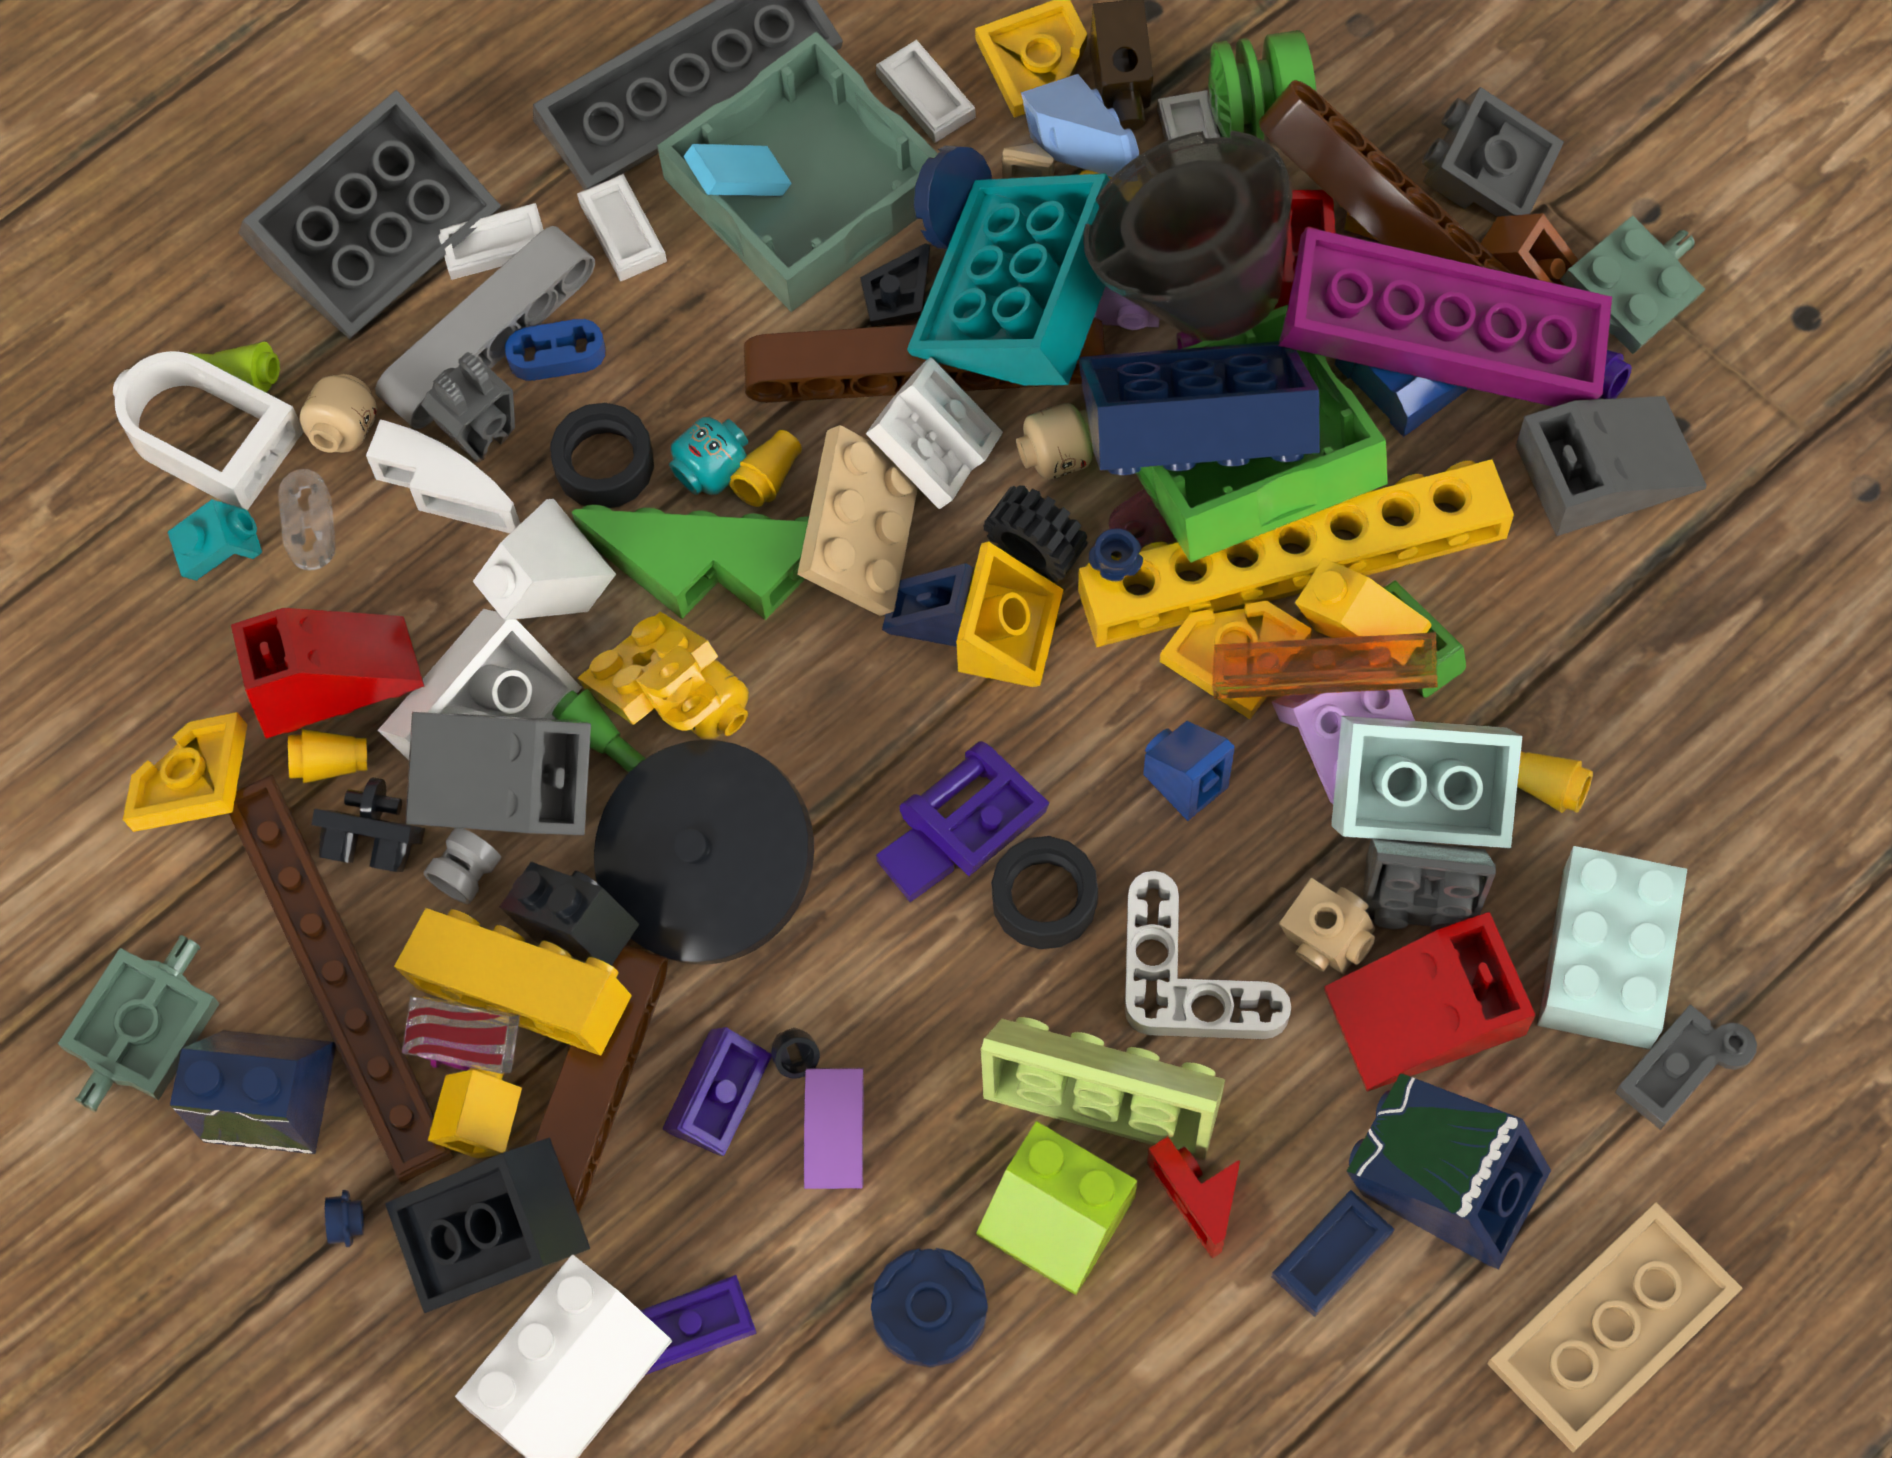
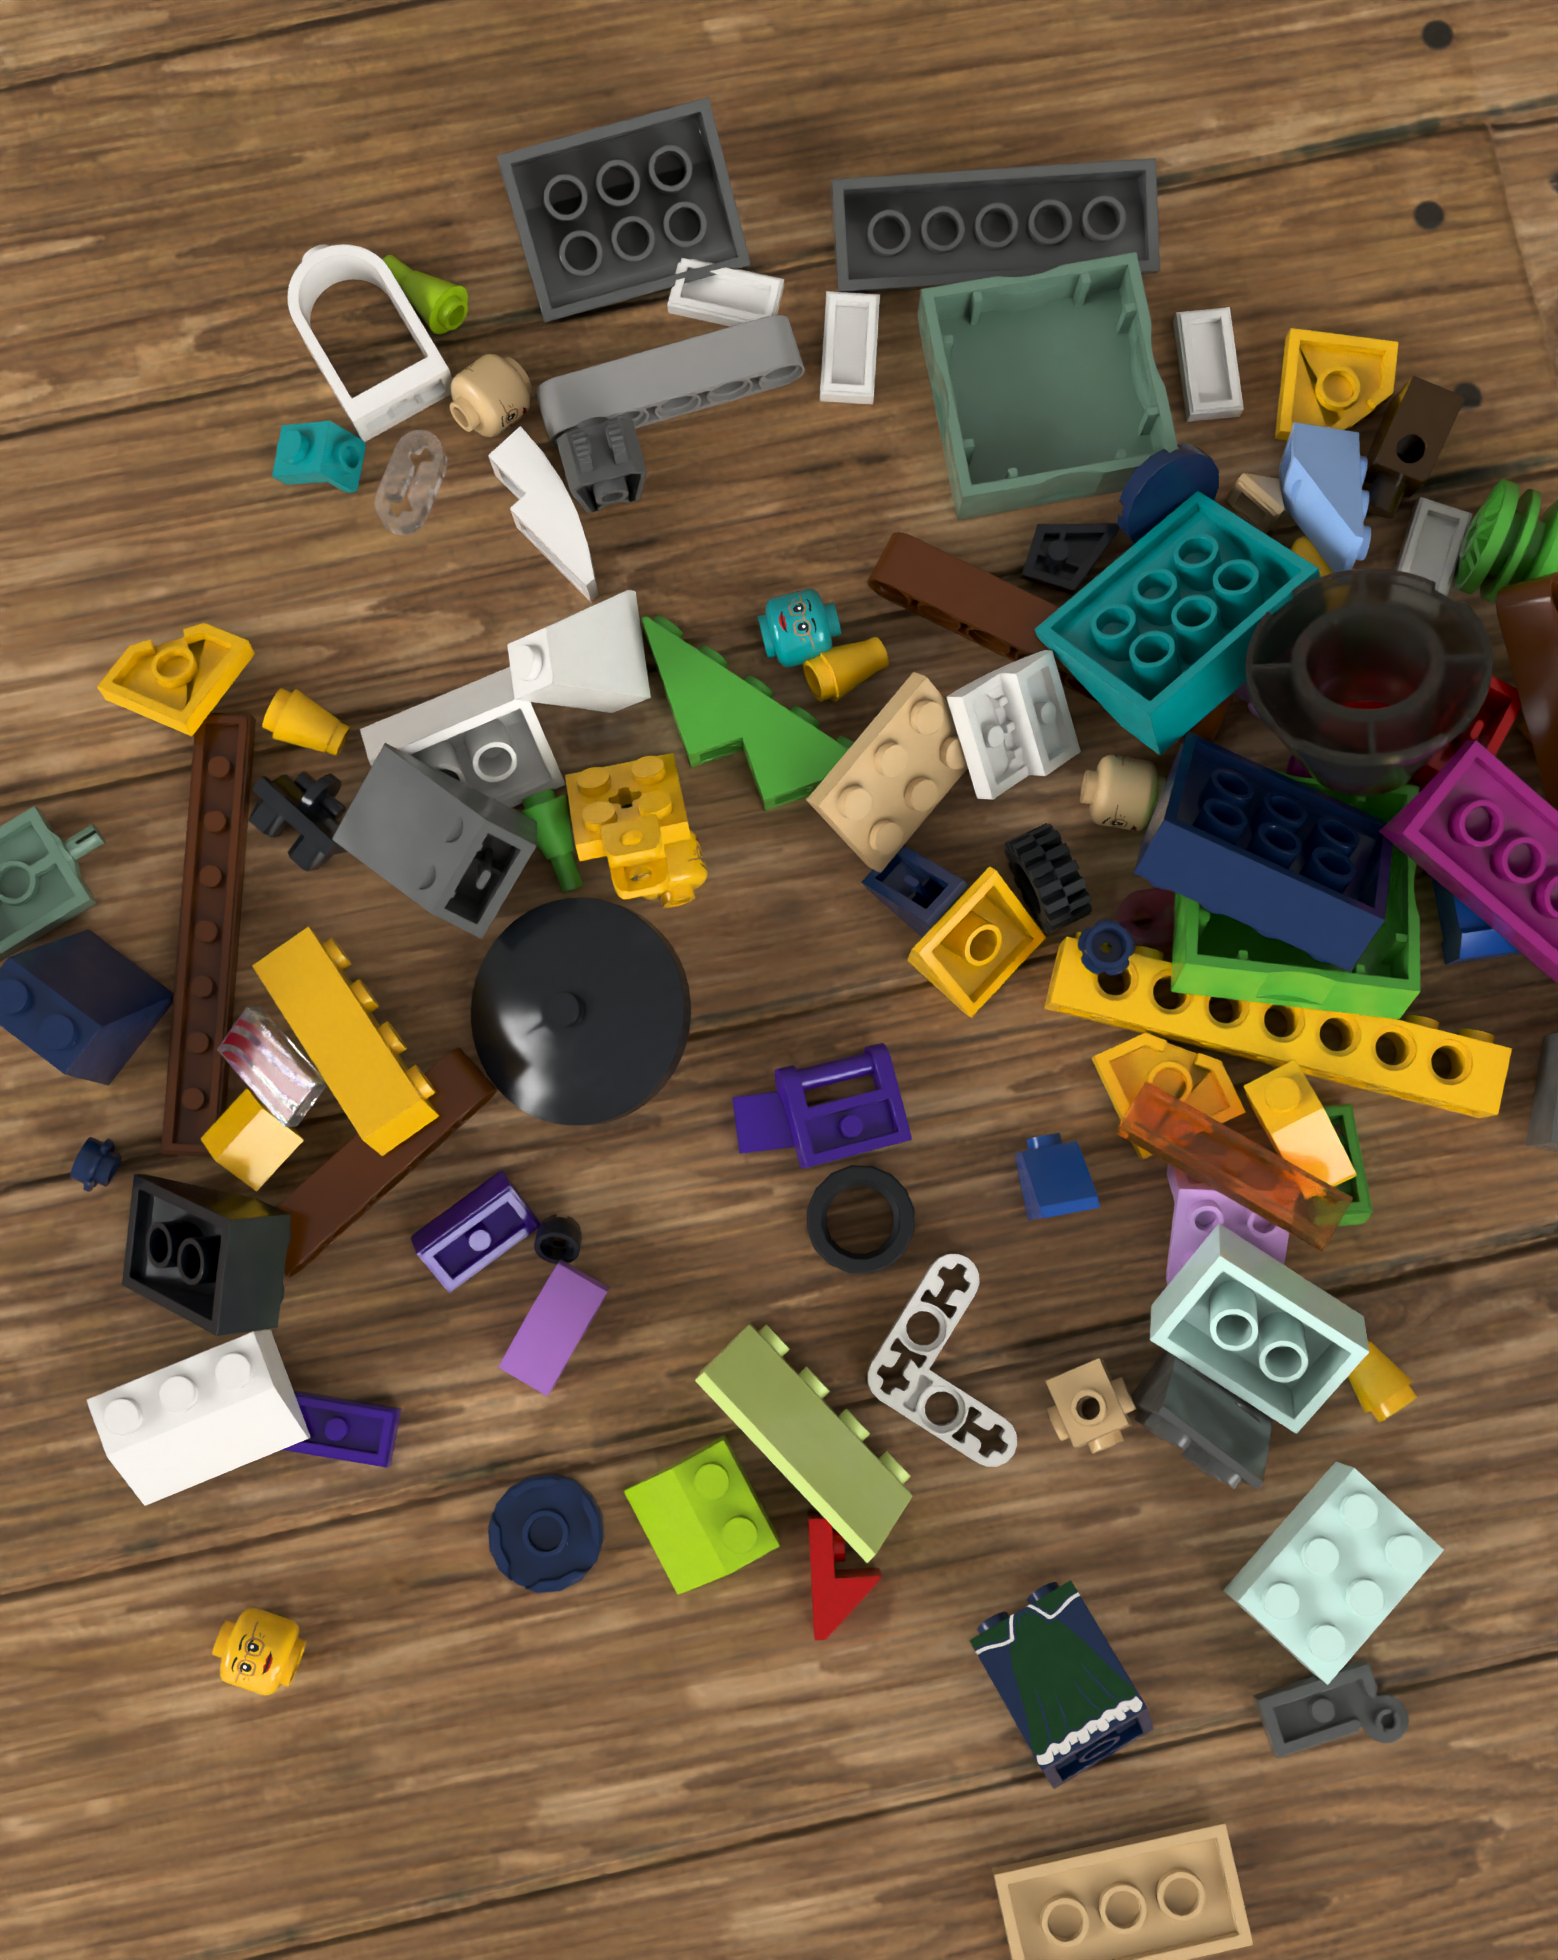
camera: 25 degrees right, 15 degrees up
red slope [231,608,425,739] -> none
light grey wheel [424,828,501,904] -> none
black brick [499,862,639,966] -> none
blue beam [505,319,606,381] -> none
black tyre [550,402,654,508] -> none
medium azure tile [684,144,792,196] -> none
dark blue tile [1271,1190,1395,1317] -> none
red slope [1324,911,1536,1092] -> none

